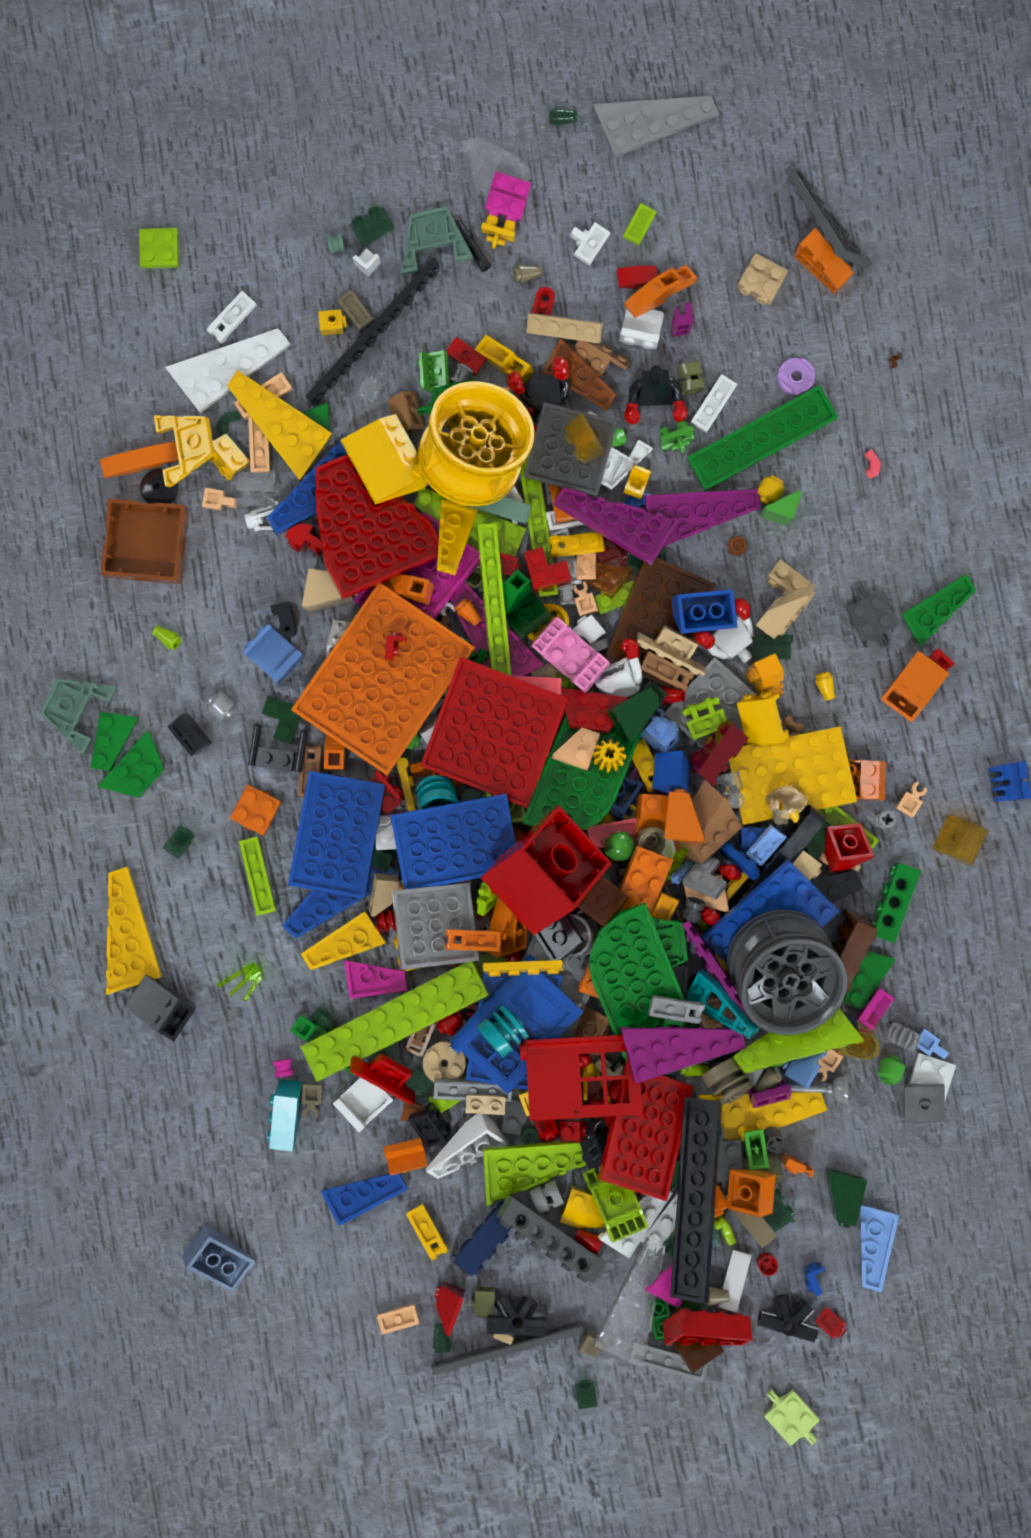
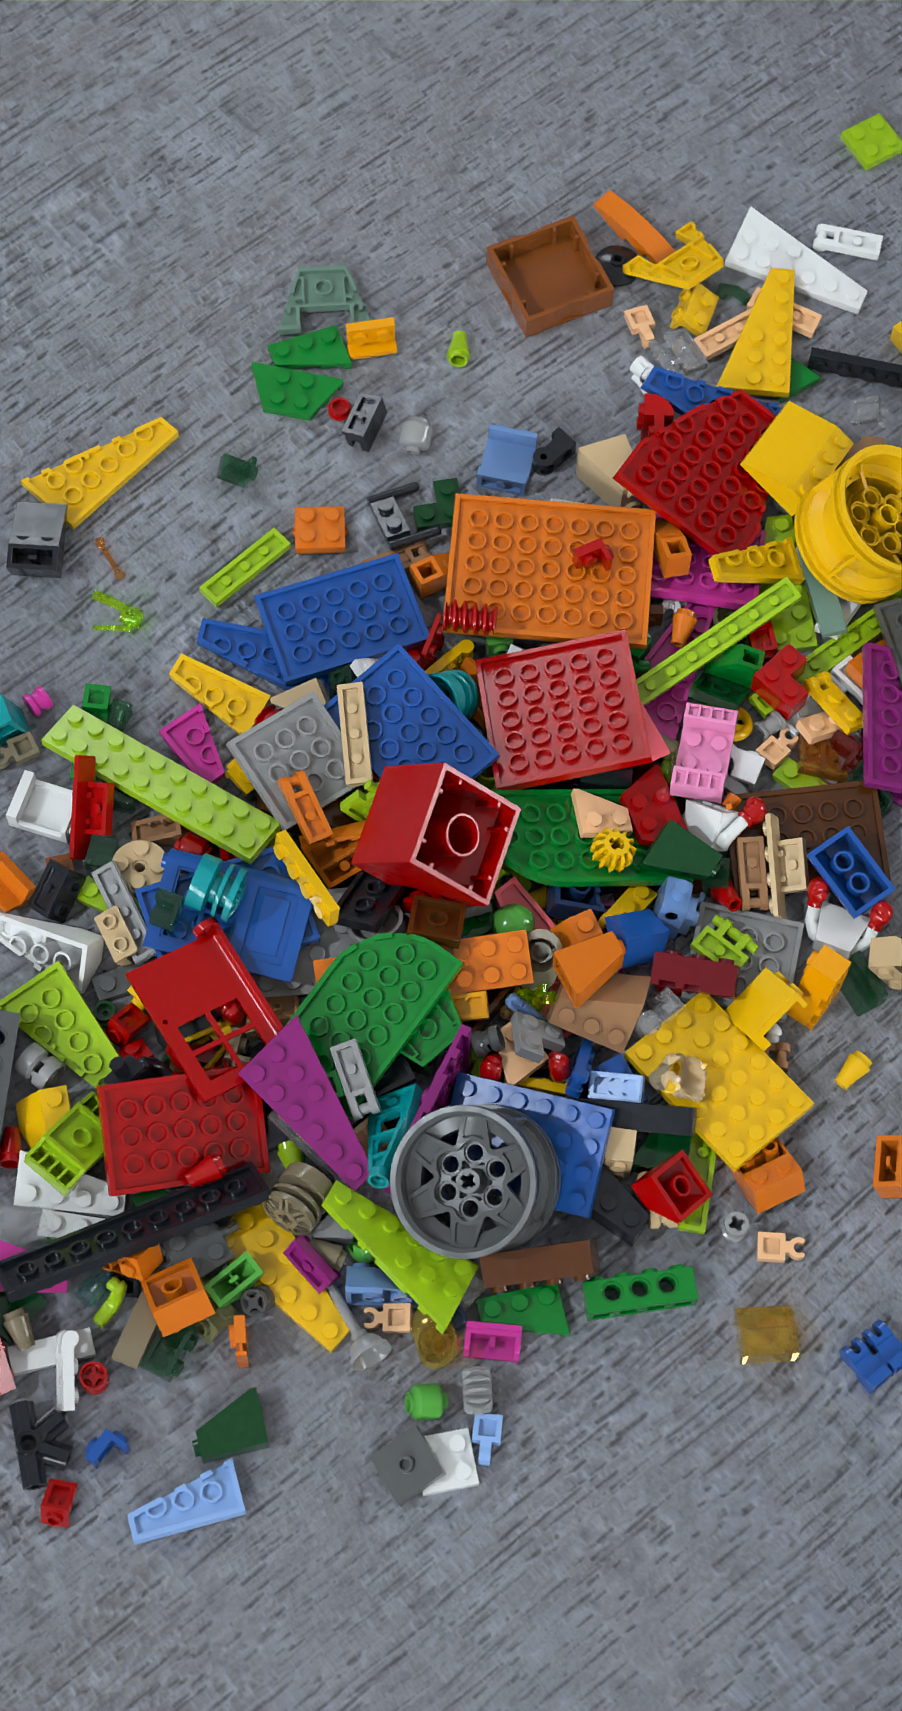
camera: 60 degrees right, 20 degrees down
none -> white plate [56,1330,79,1411]
none -> clear orange hinge [95,537,124,580]
none -> panel [149,888,185,932]
none -> red cone [184,1154,227,1189]
none -> red plate [328,397,352,421]
none -> tan plate [337,682,373,787]
none -> light orange bracket [346,317,397,360]
none -> red piece [443,599,498,637]
none -> orange hand [722,792,742,811]

